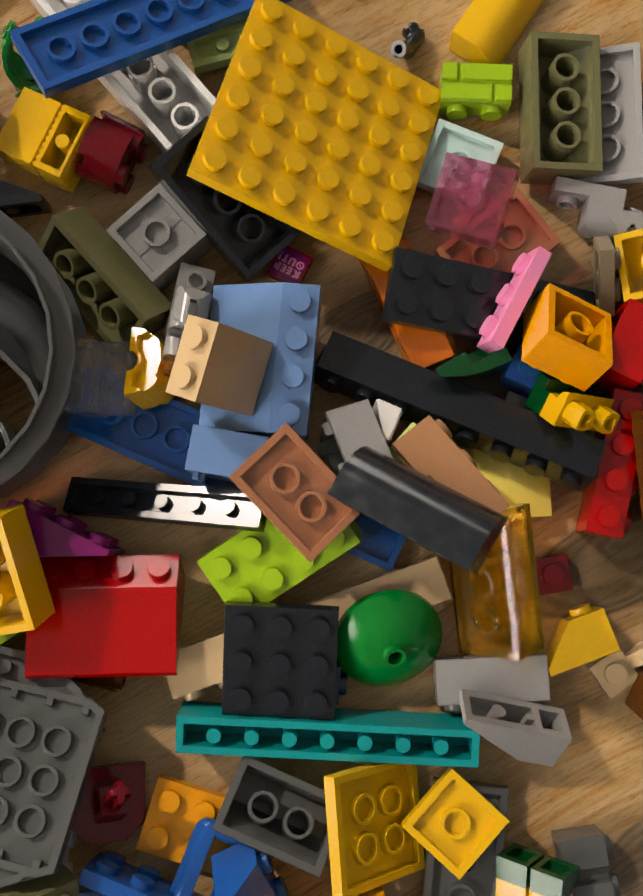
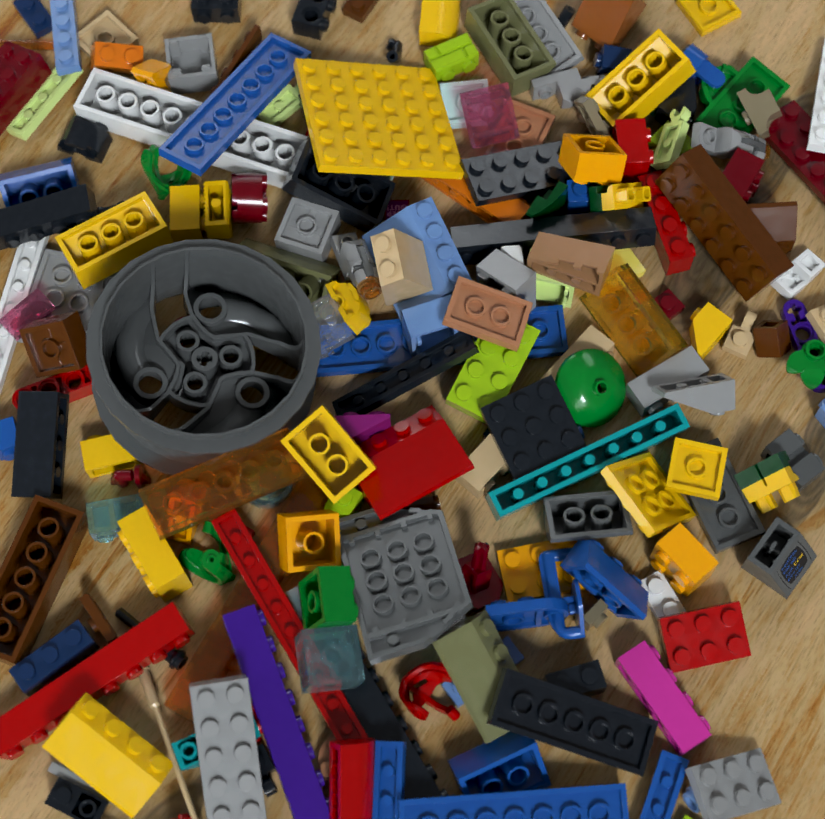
camera: 35 degrees left, 15 degrees down
black brick [327,446,508,576] -> none
bright pink plate [476,246,552,354] -> none

